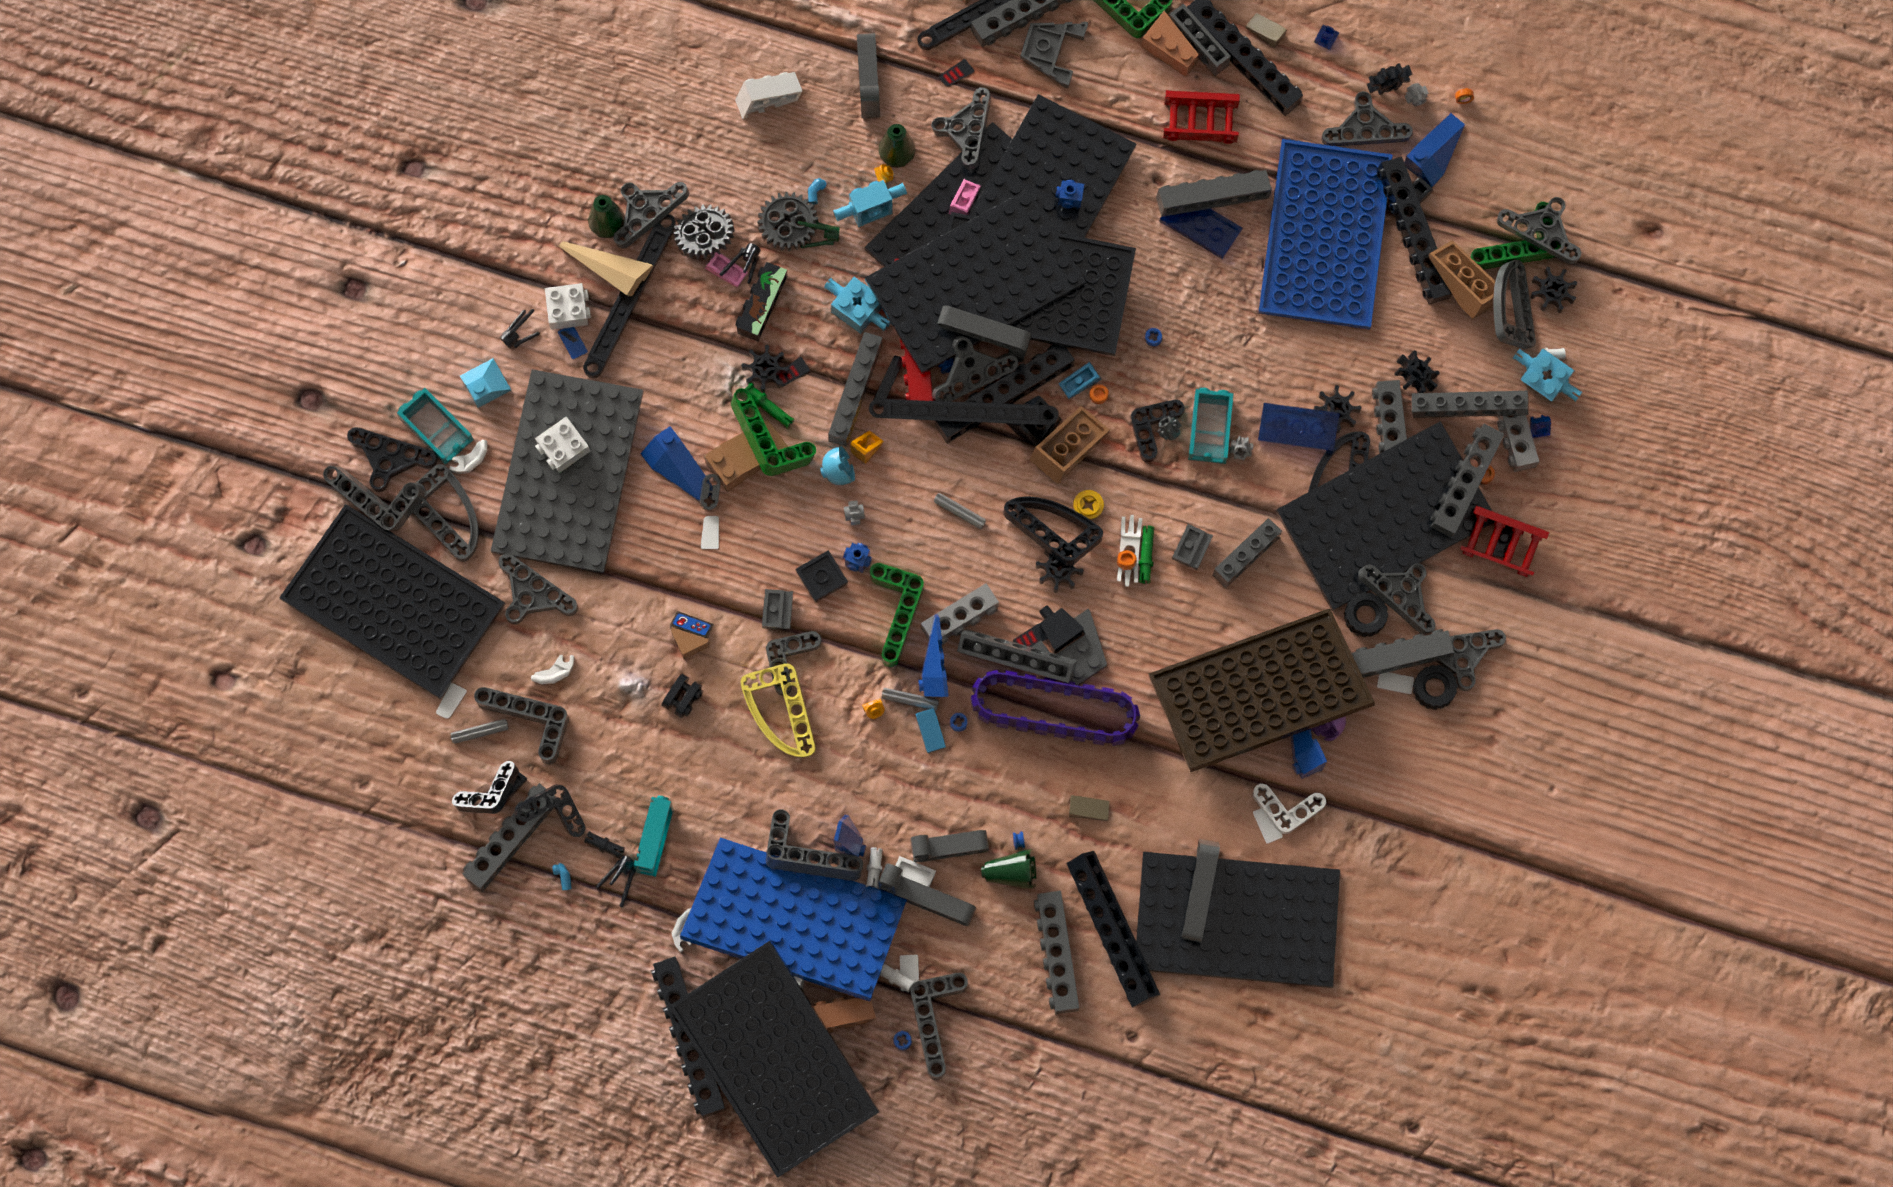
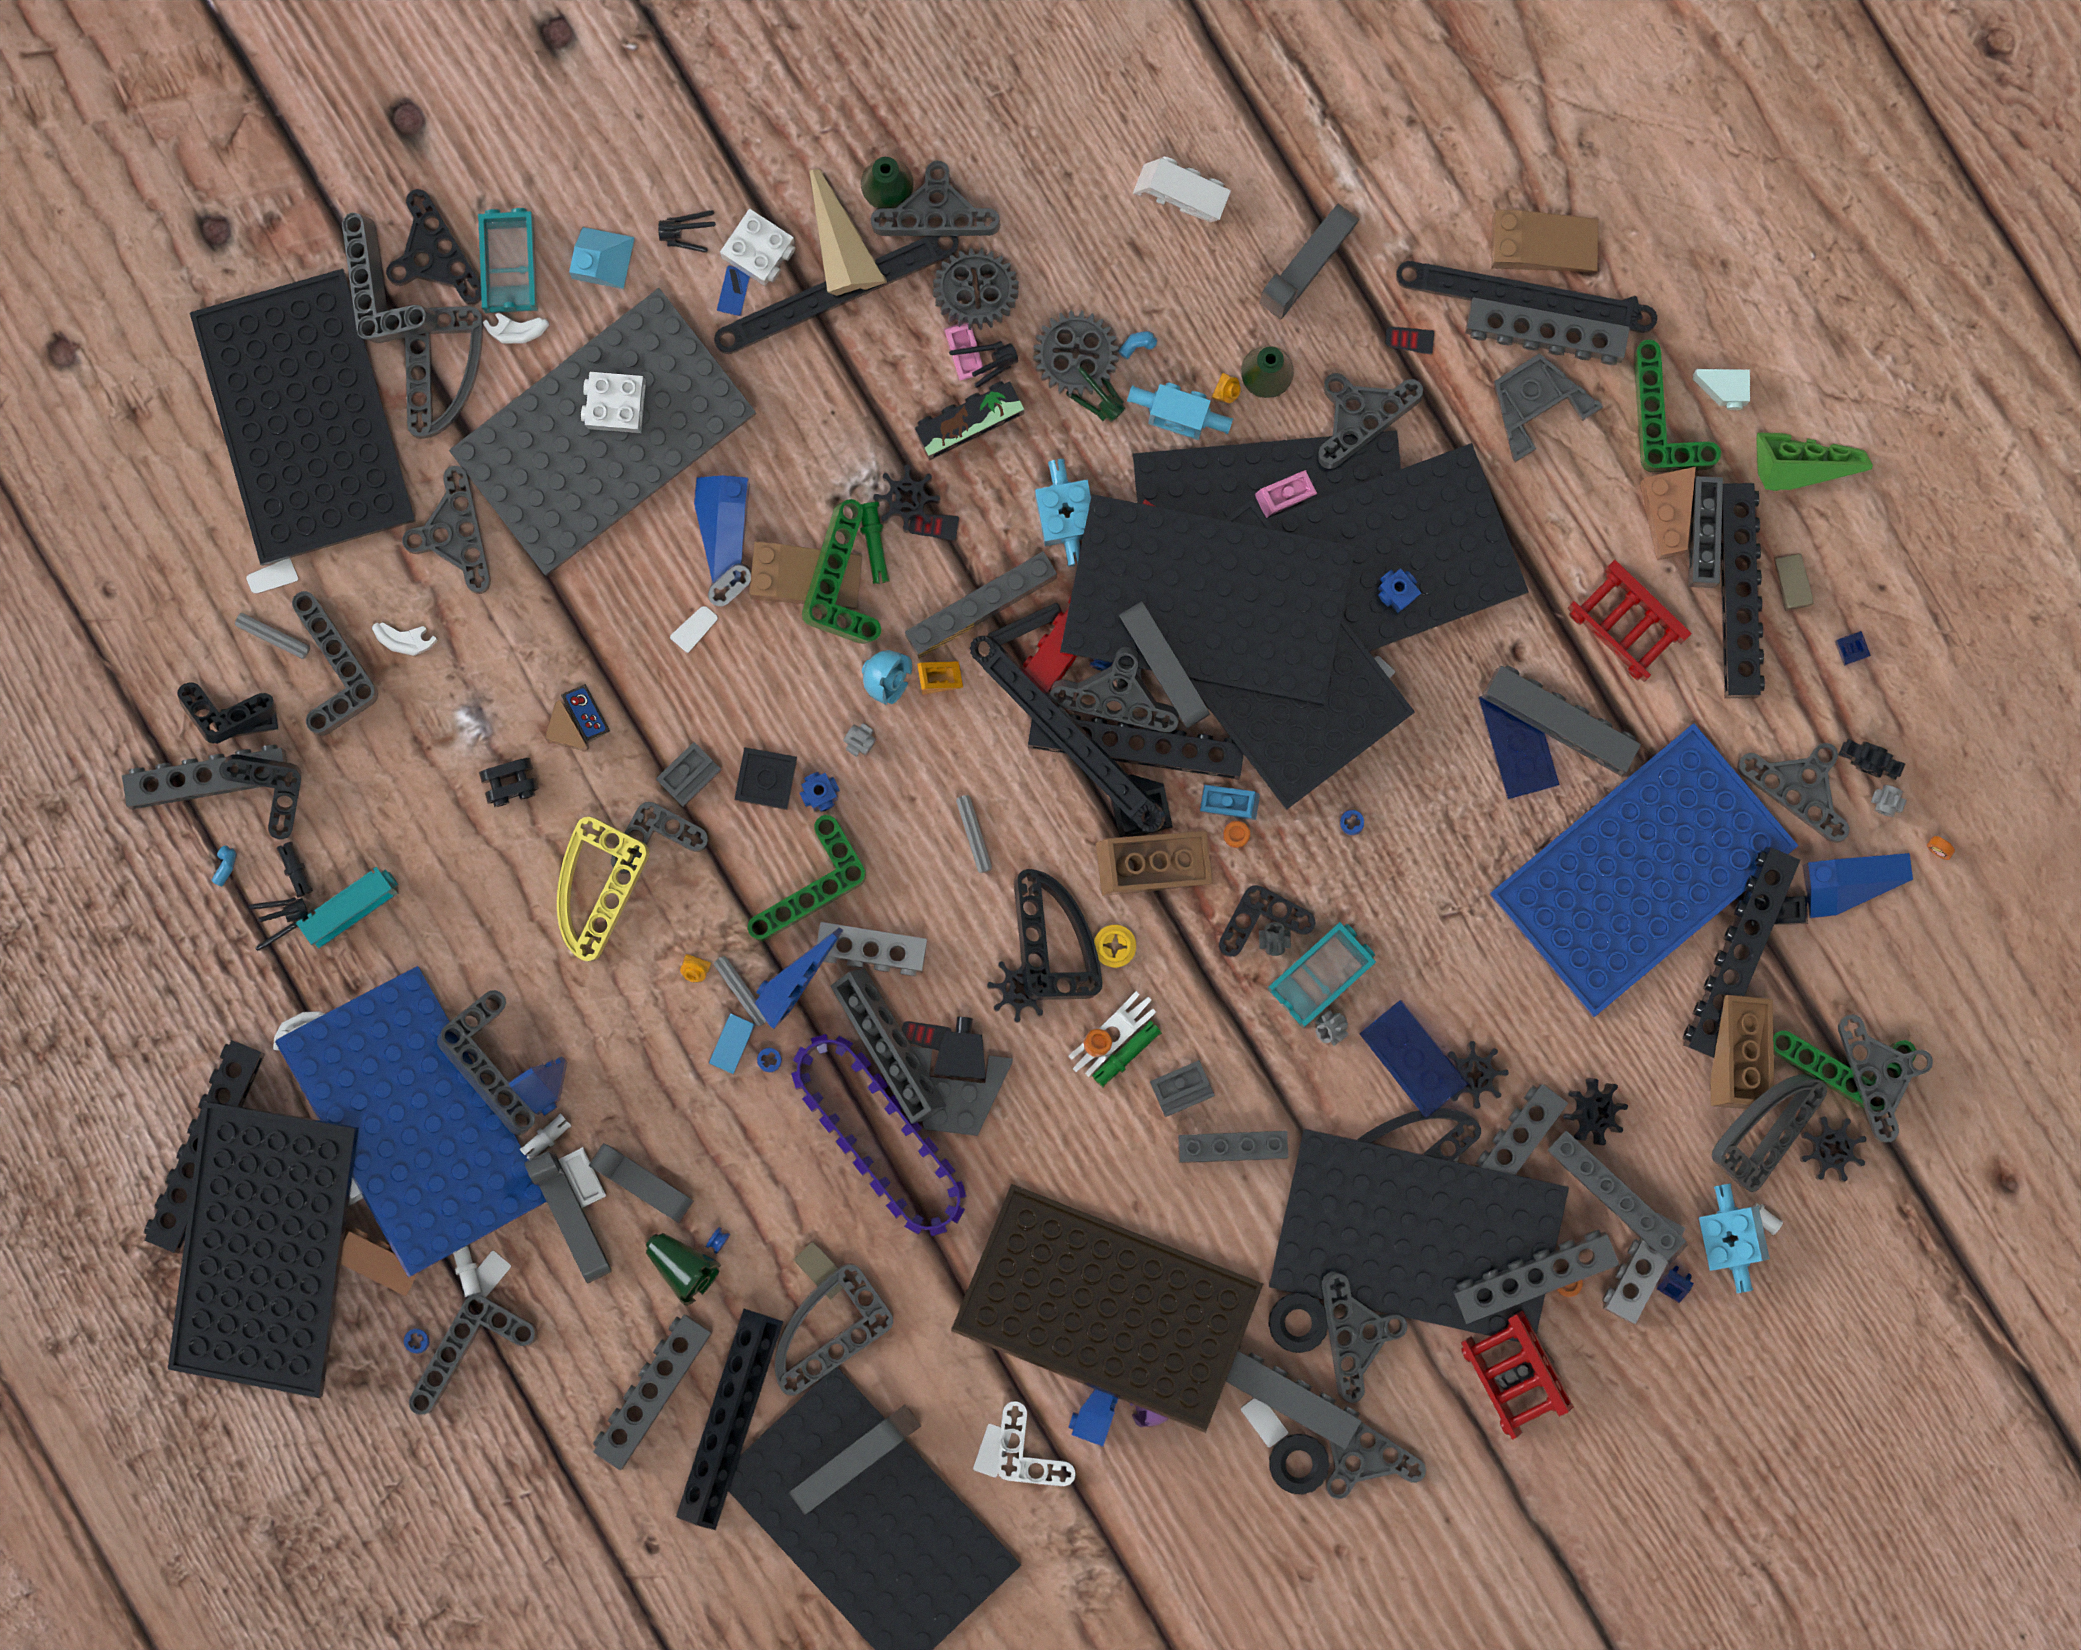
camera: 40 degrees right, 10 degrees up
none -> dark grey beam [774,1263,893,1396]

